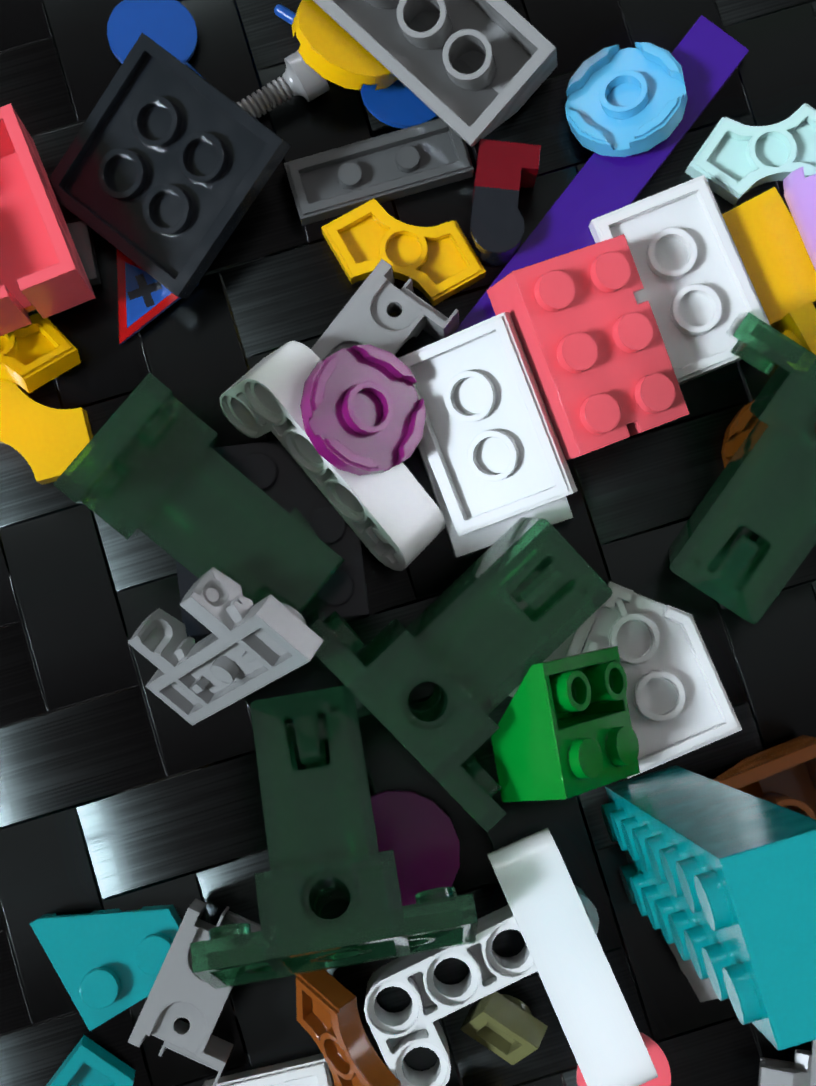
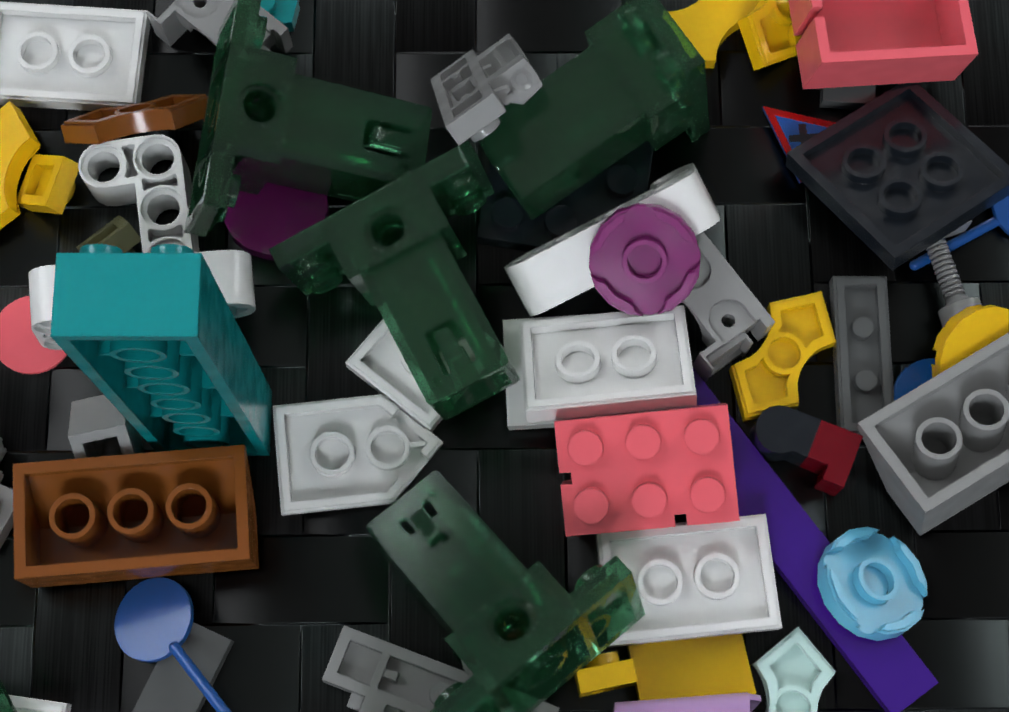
camera: 105 degrees right, 10 degrees down
green slope [491,646,640,802] -> none

